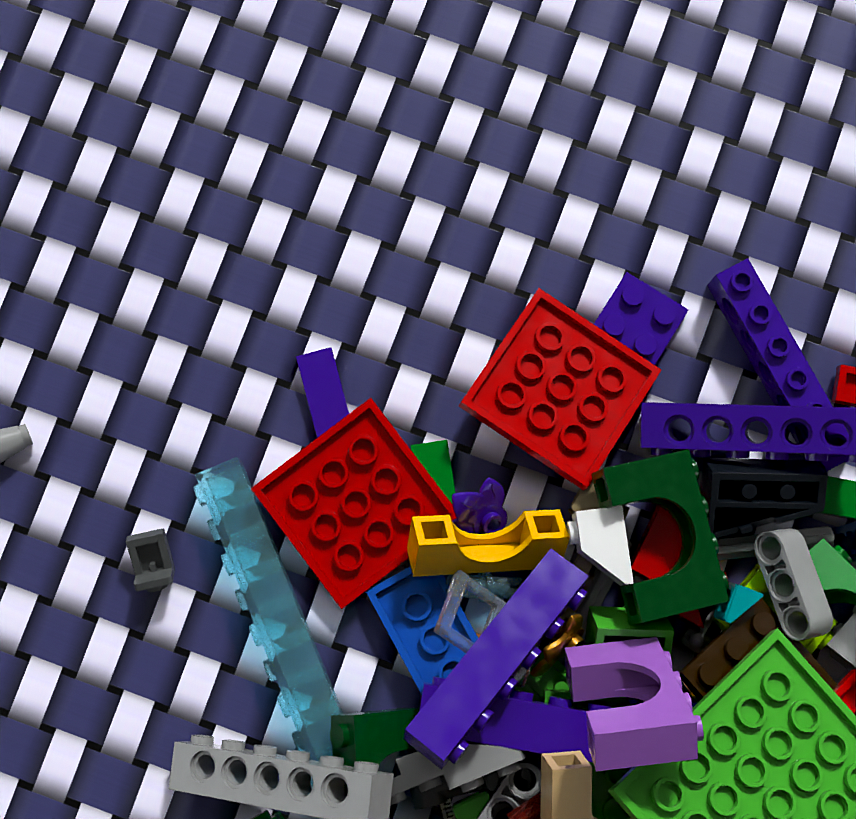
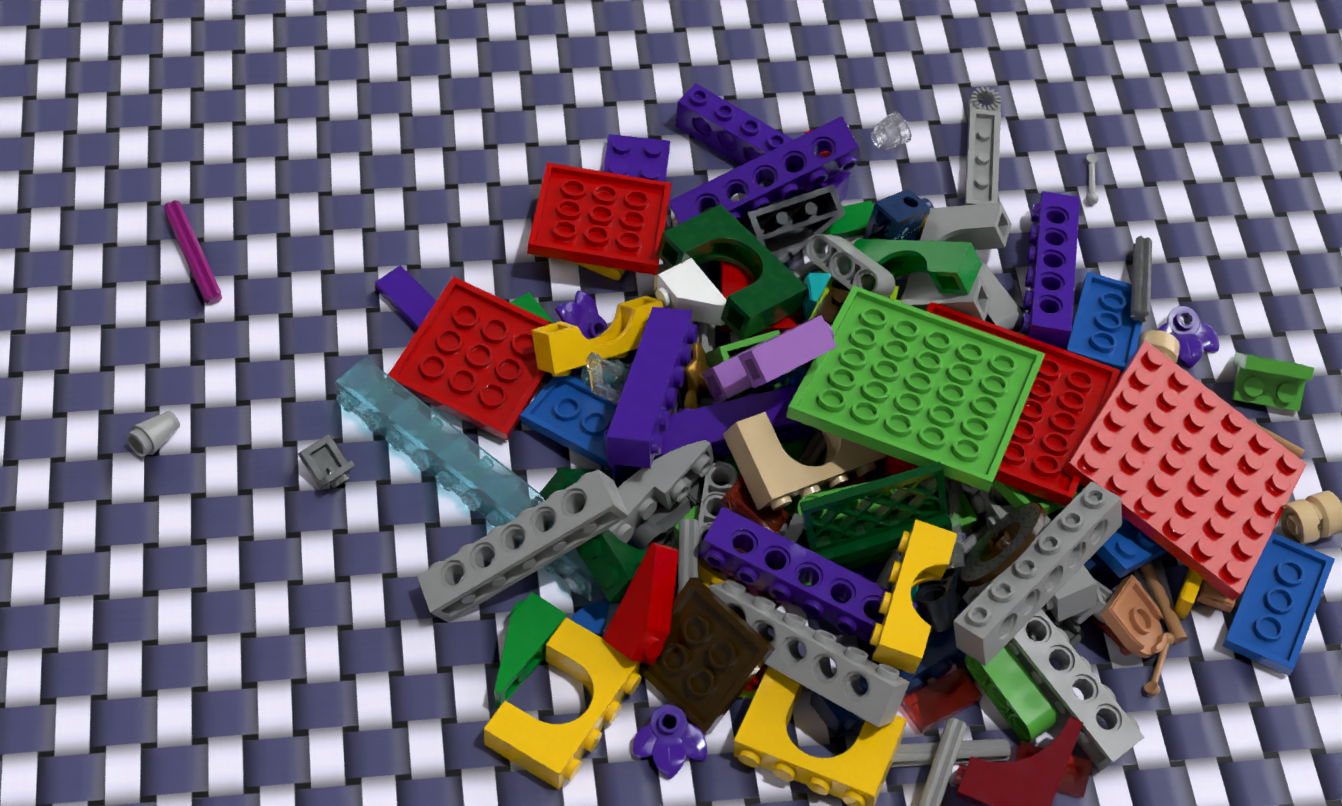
camera: 30 degrees left, 25 degrees down
none -> magenta axle [164,200,222,305]

